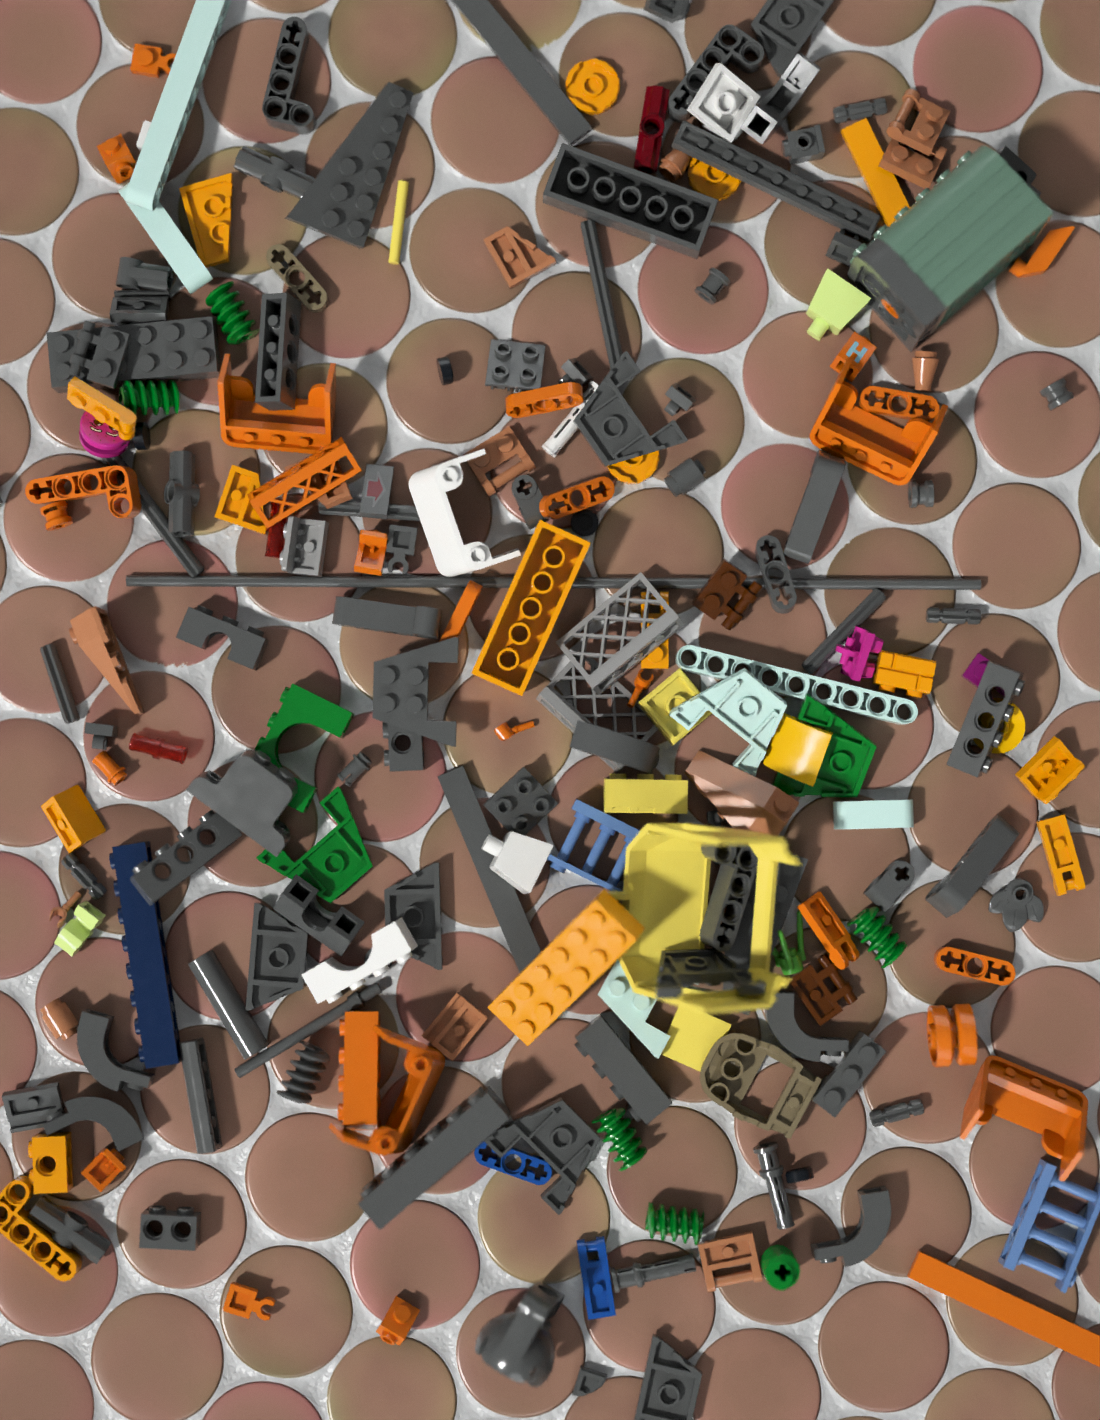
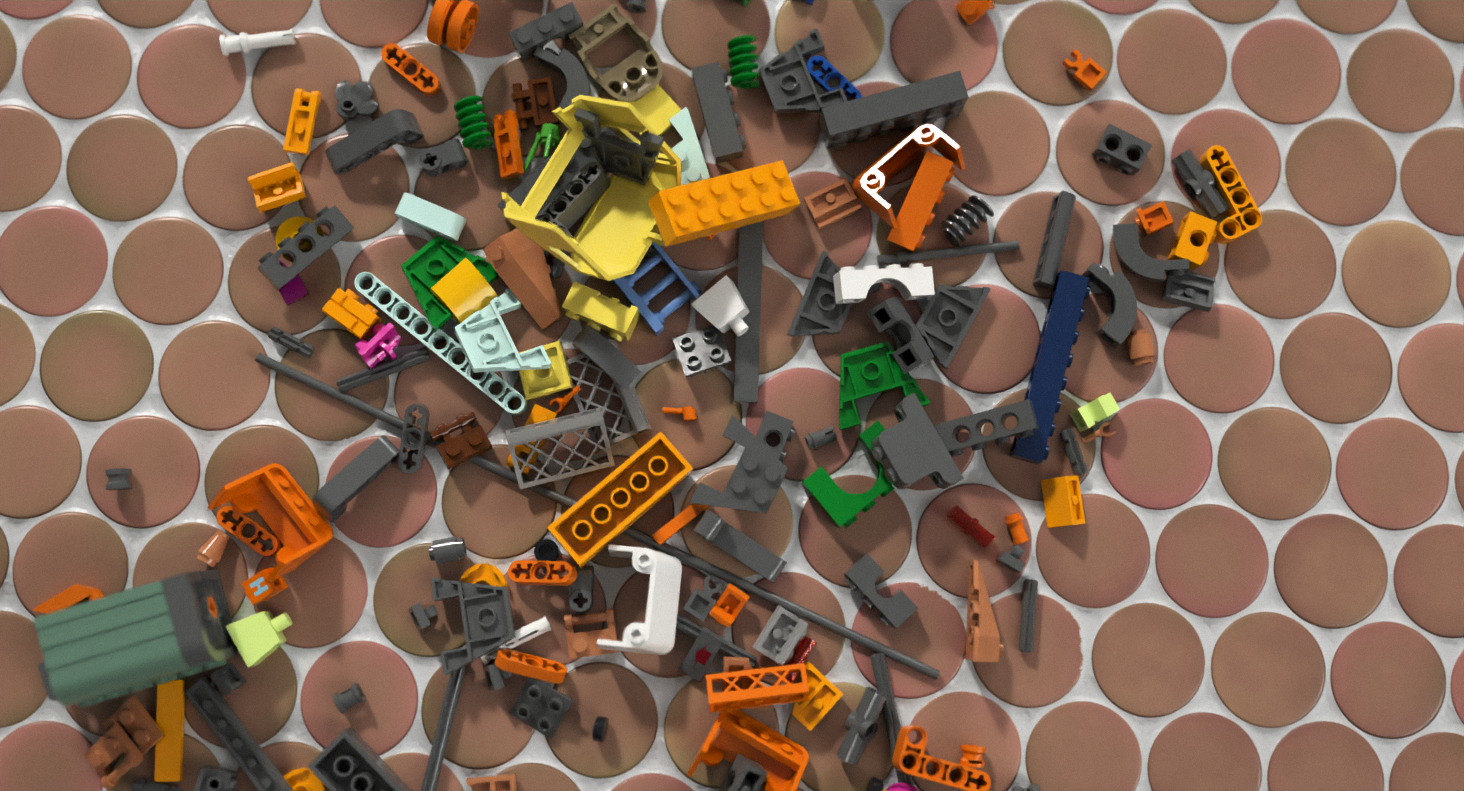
camera: 160 degrees left, 5 degrees down
dark grey brick [188,949,269,1060] -> none
dark grey wheel [908,480,934,508] -> none

